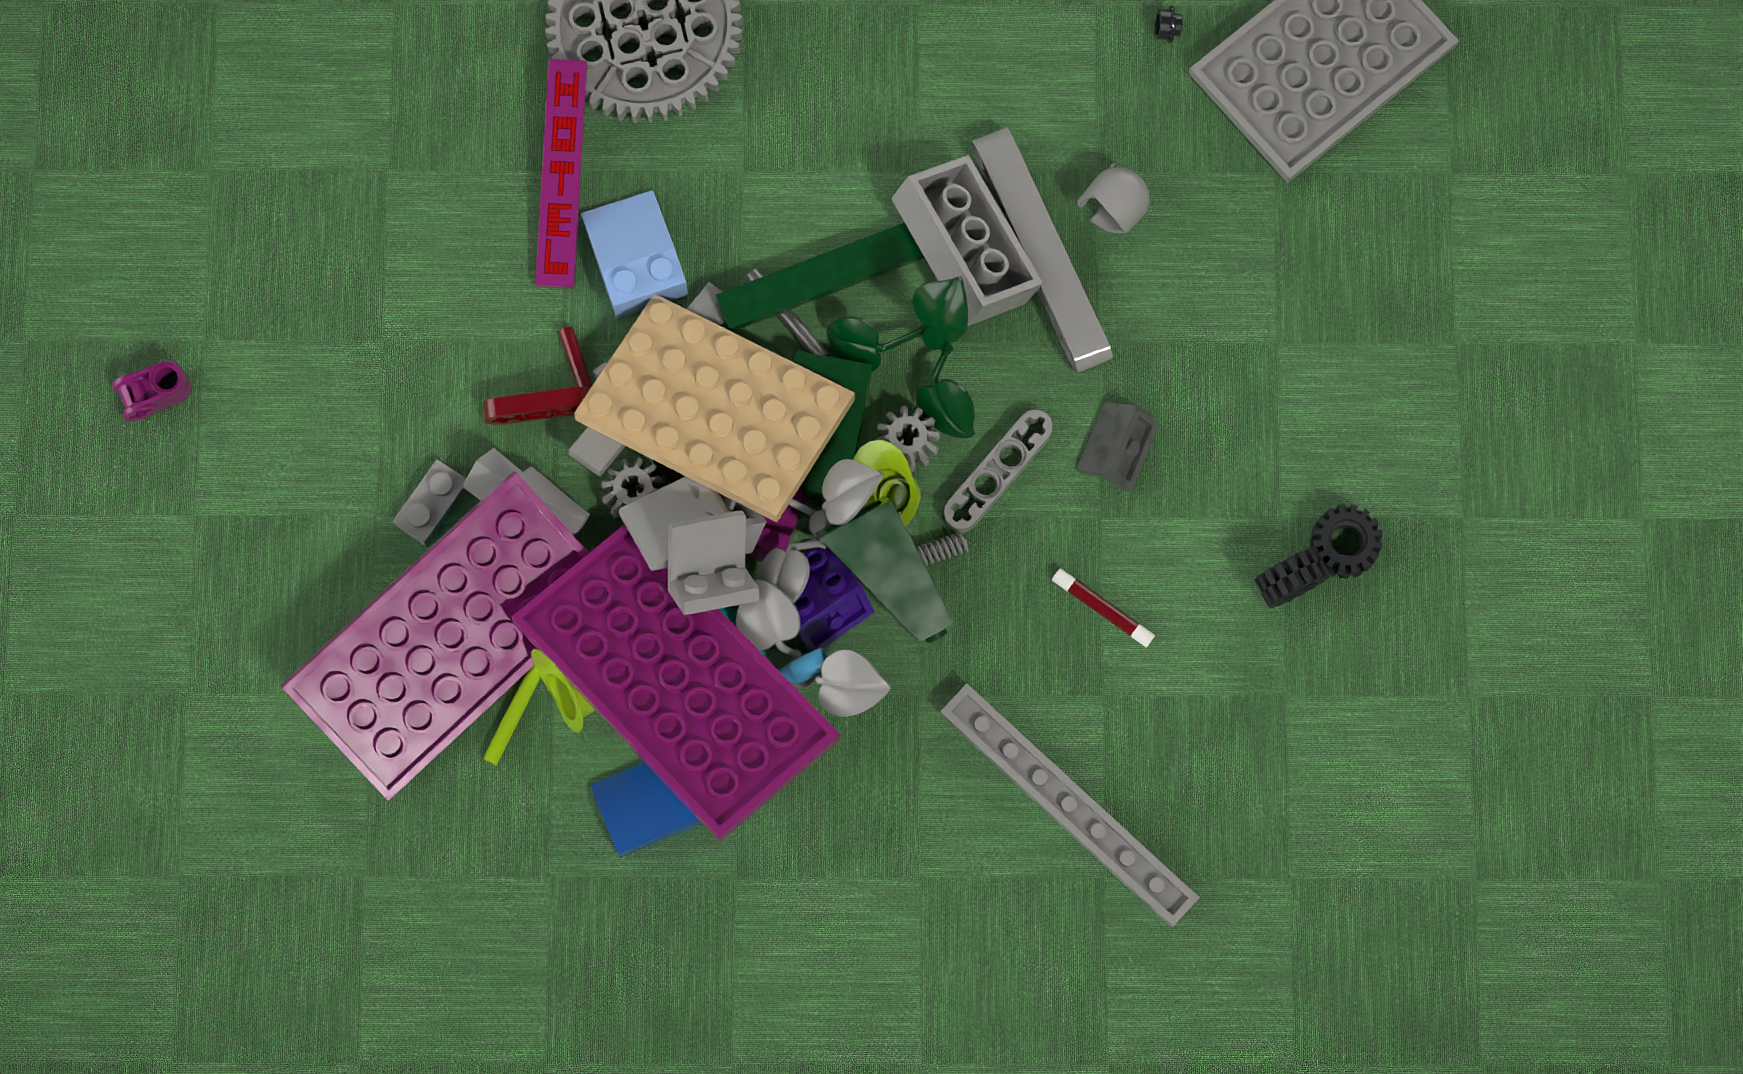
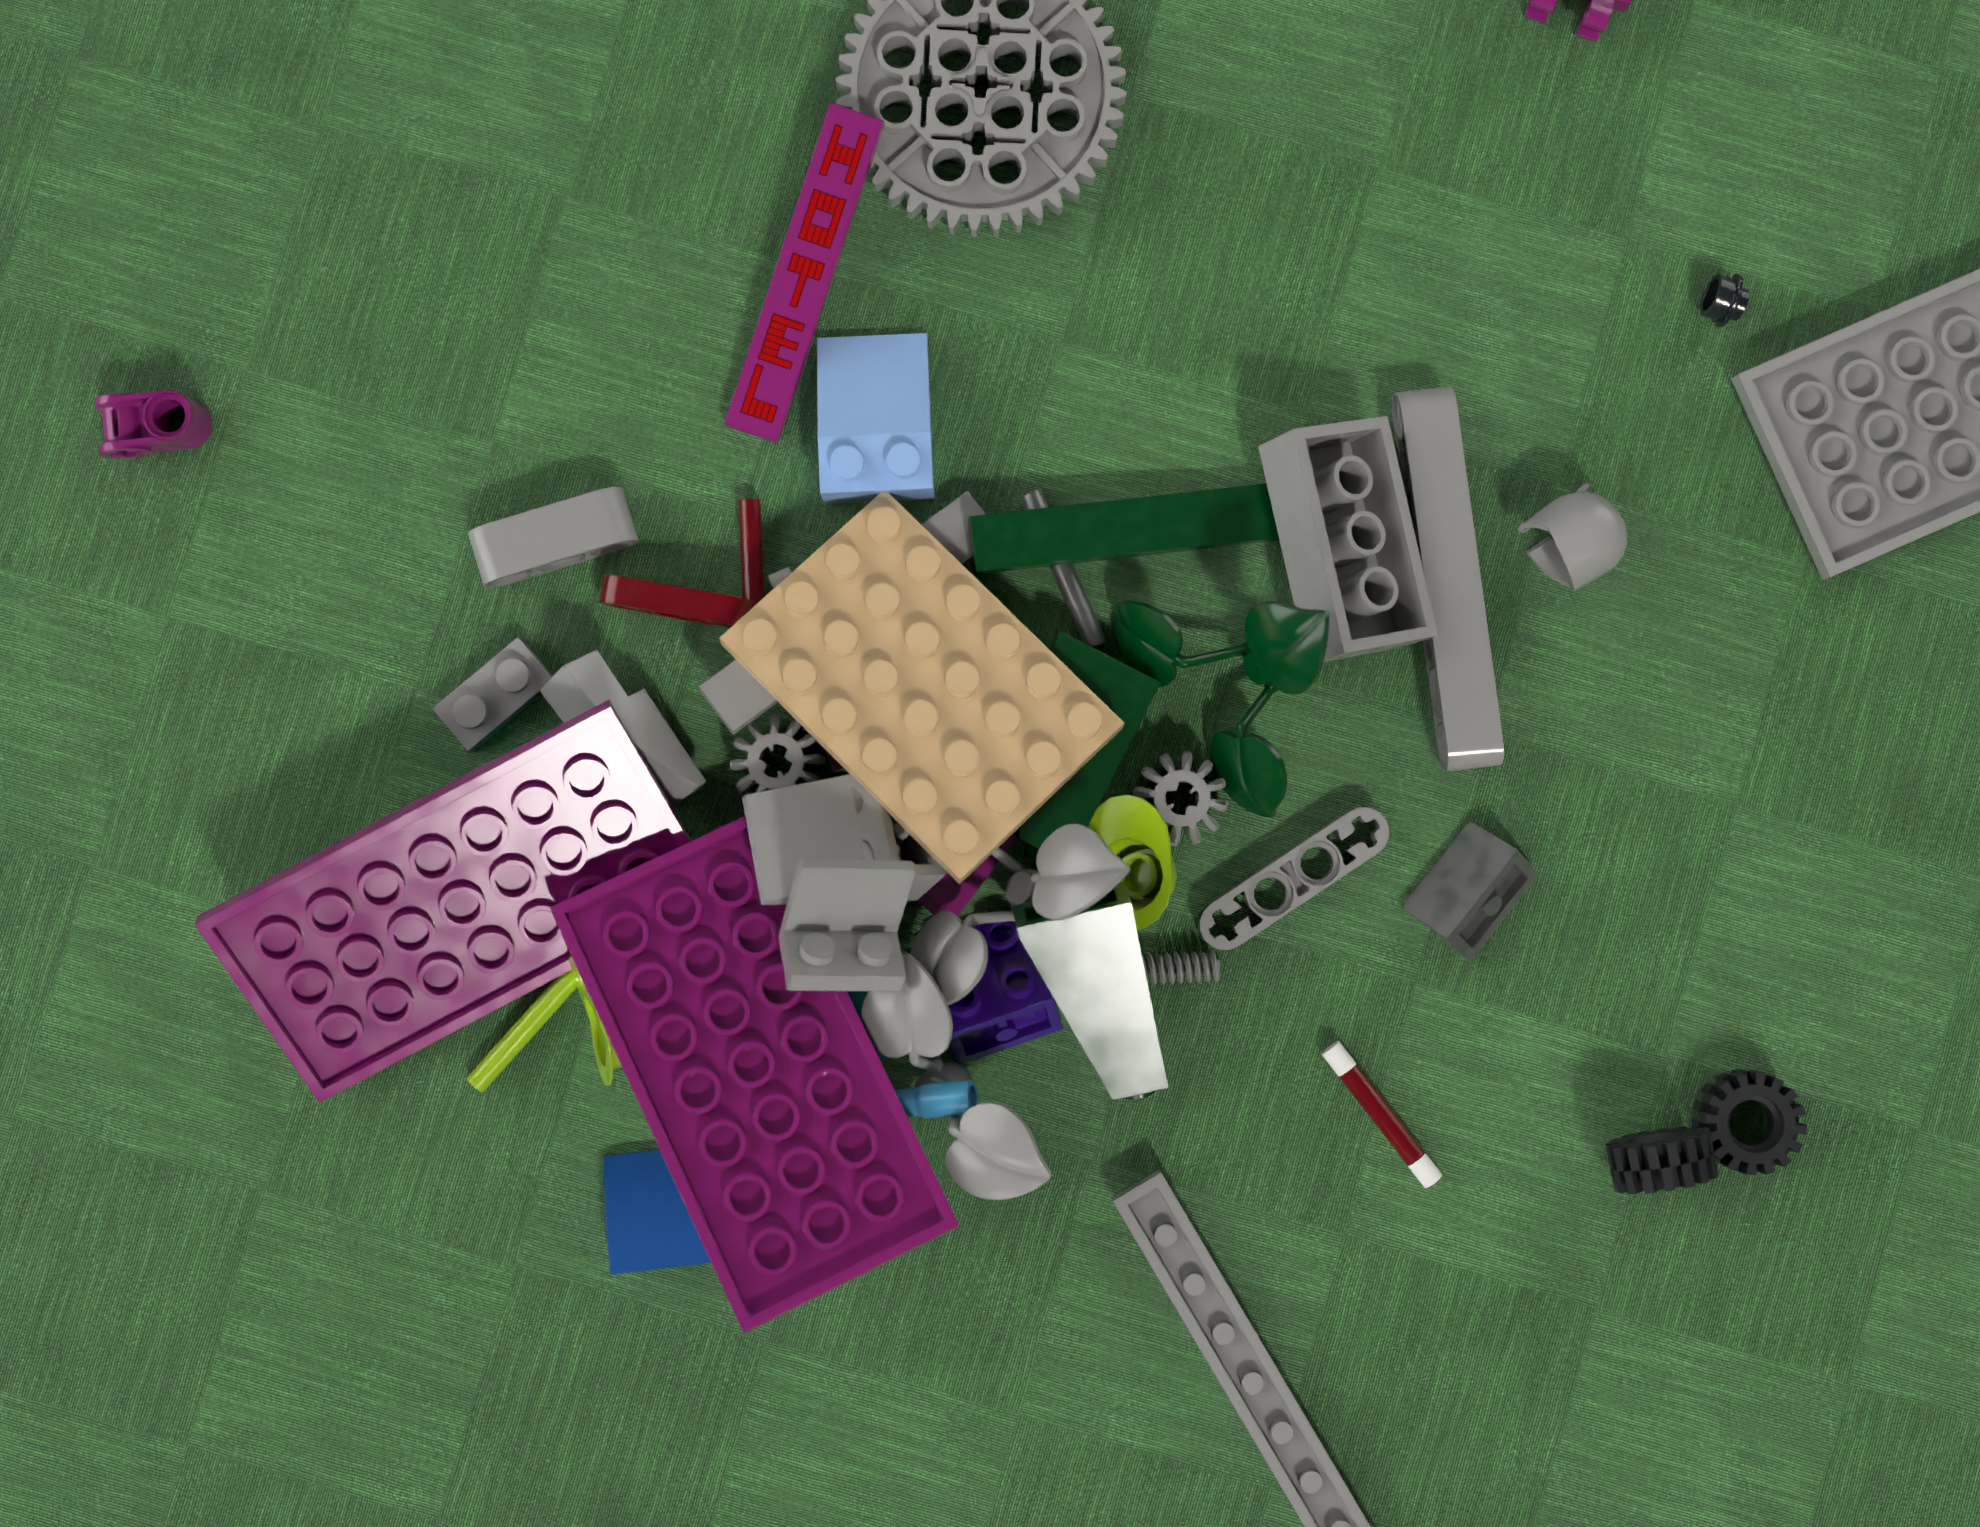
camera: 15 degrees right, 10 degrees up
none -> light grey beam [468,486,639,588]

